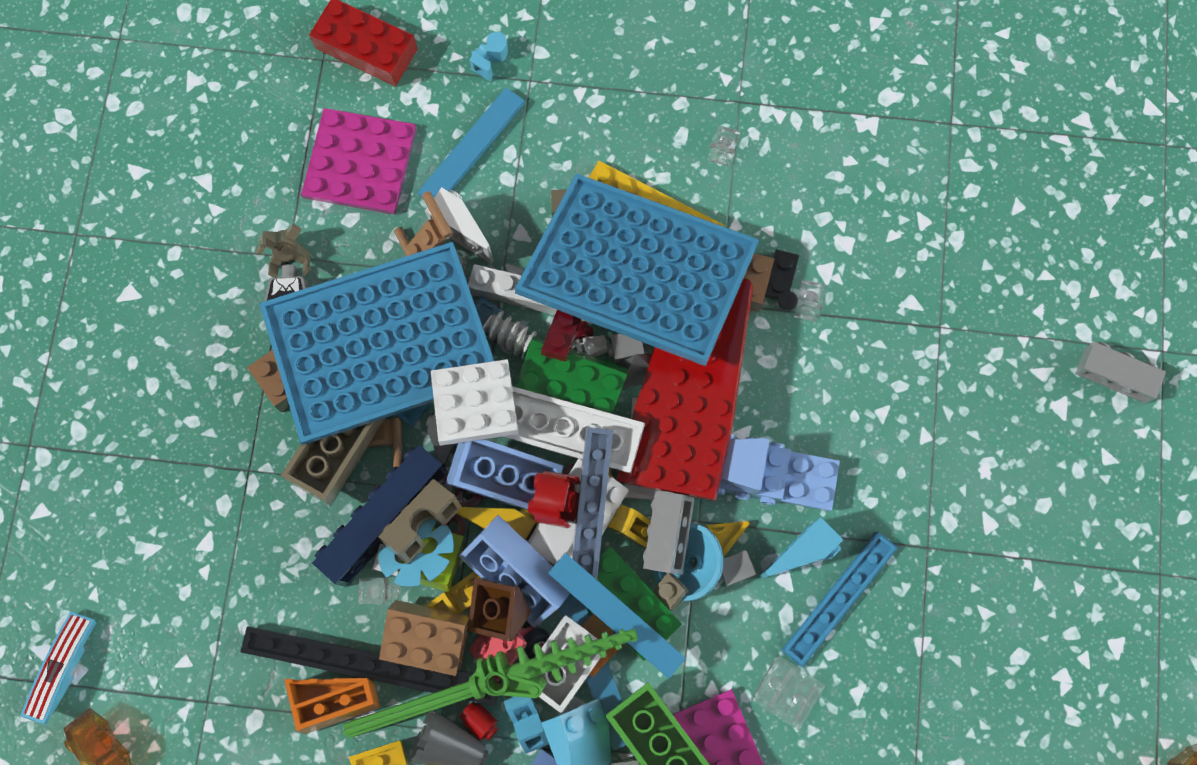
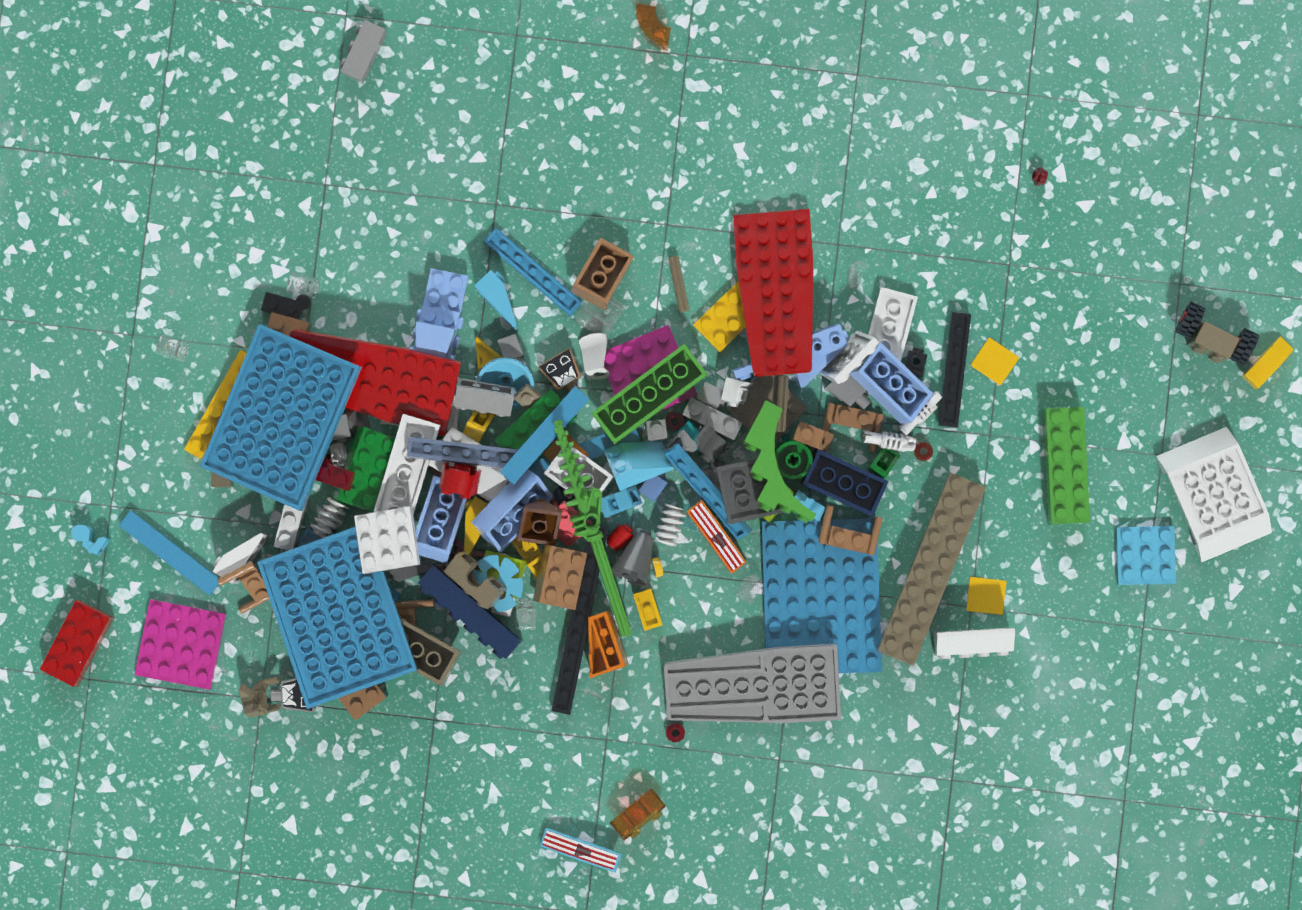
camera: 95 degrees left, 10 degrees up
none -> torso [538,348,581,393]
none -> medium nougat brick [571,238,634,310]
none -> white piece [579,332,609,380]

